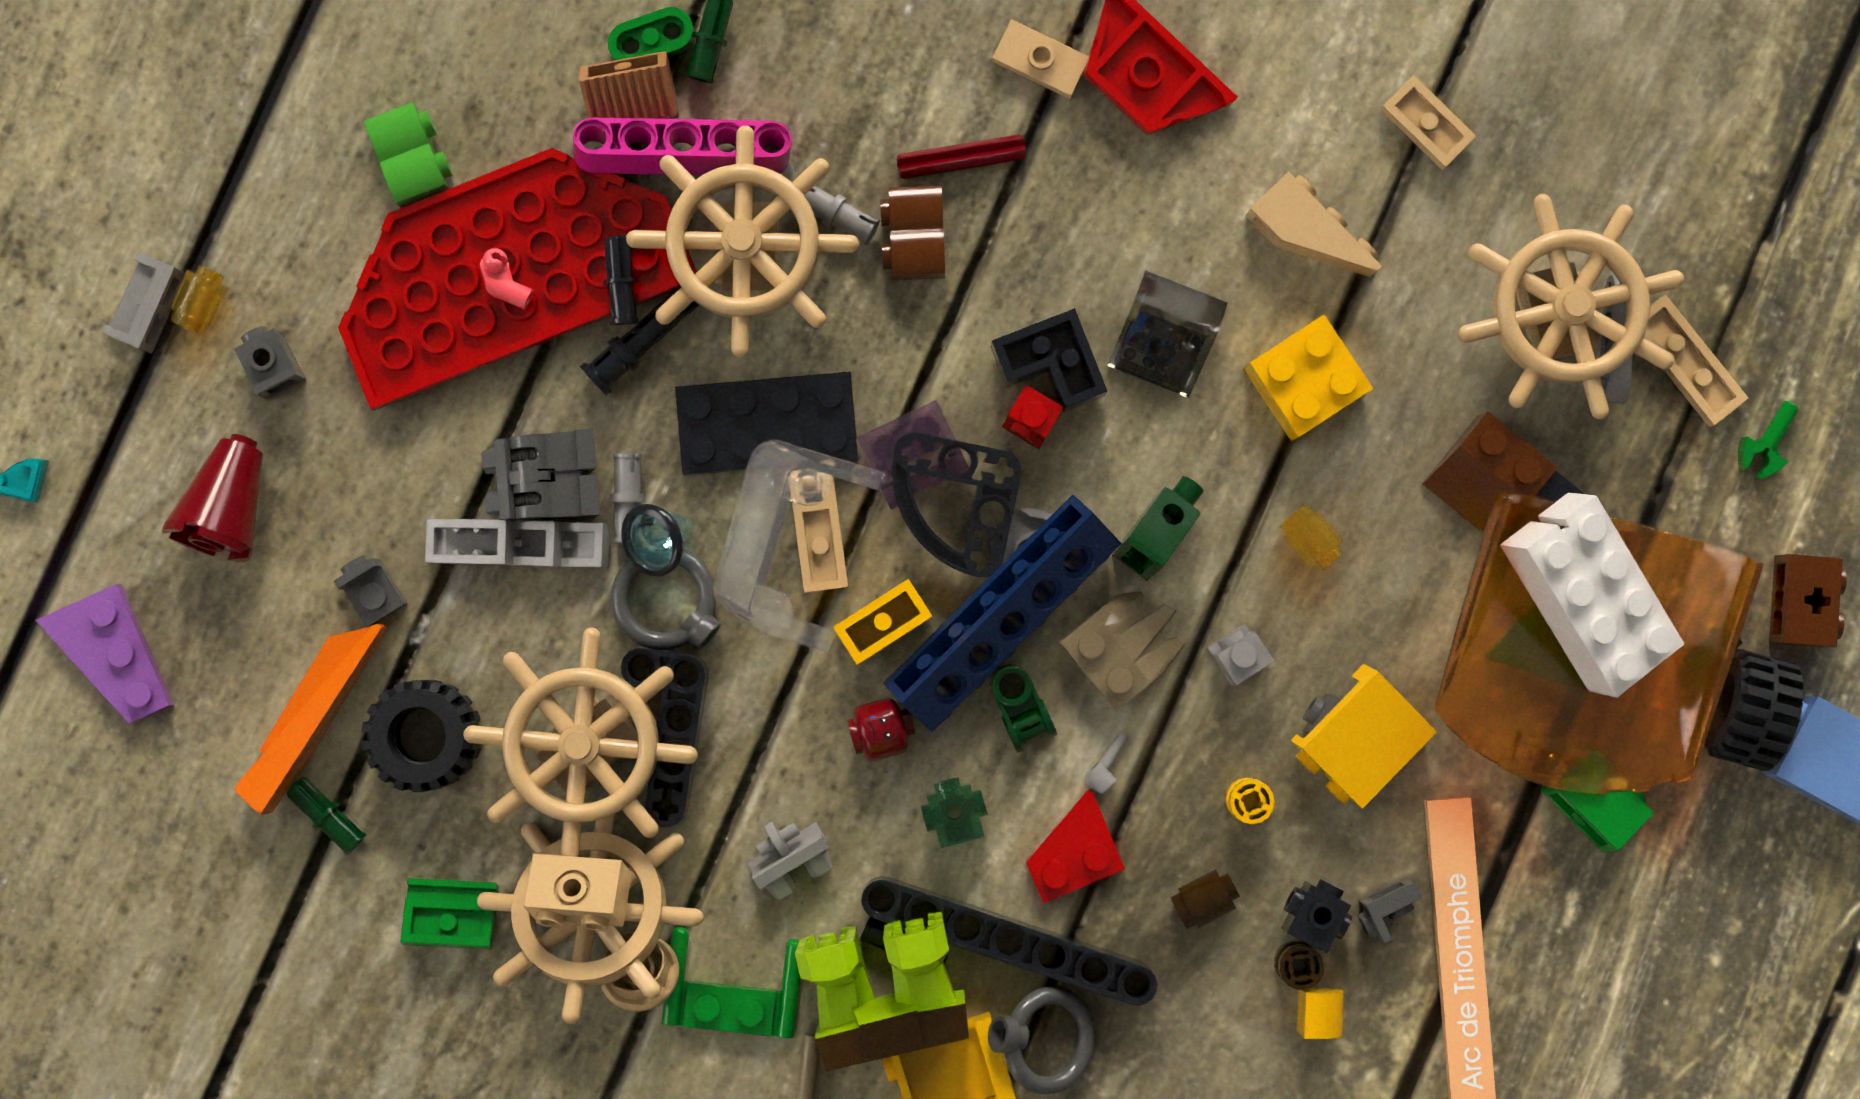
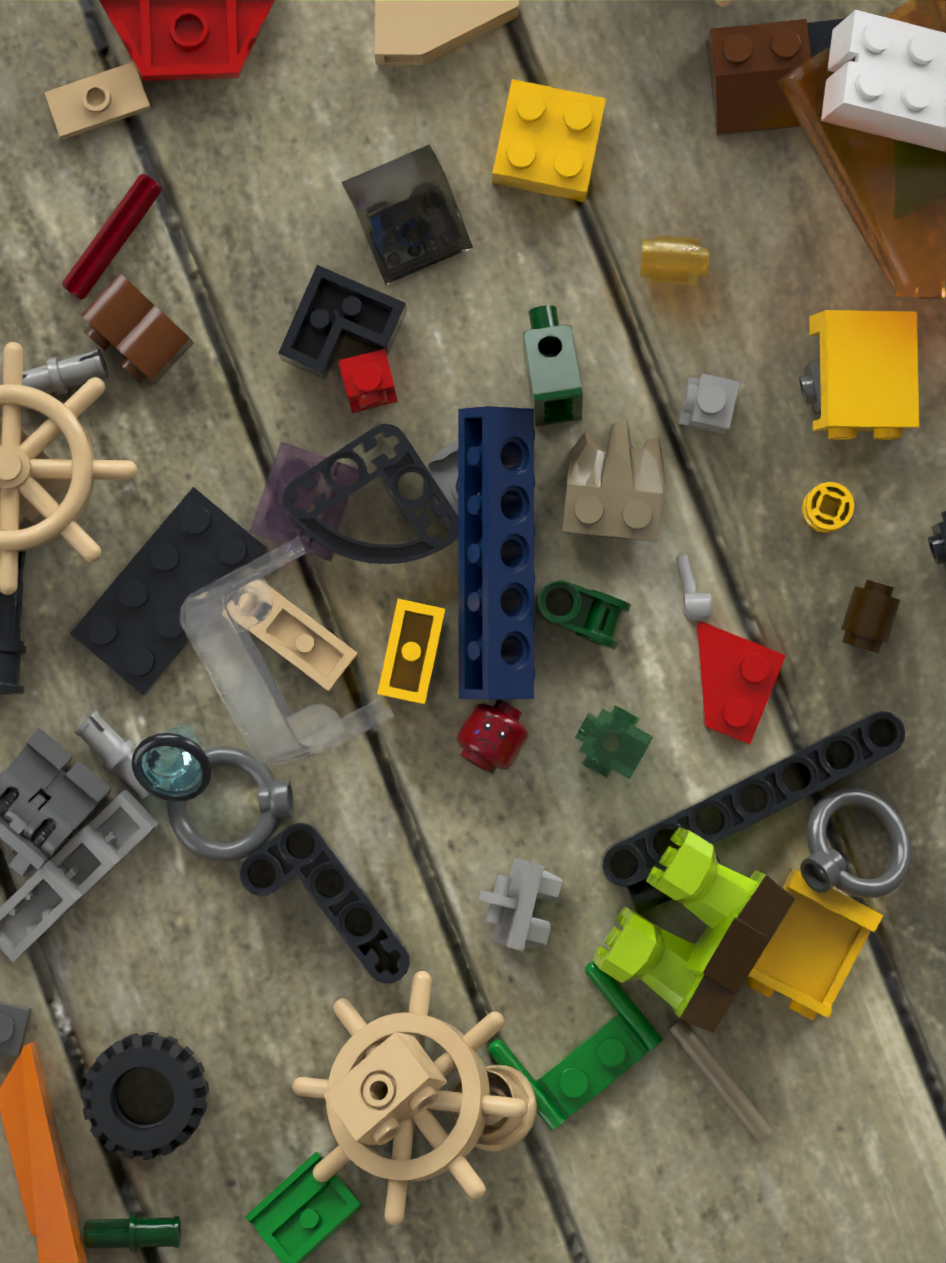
camera: 45 degrees left, 0 degrees up
tan piece [463,627,698,857] -> none

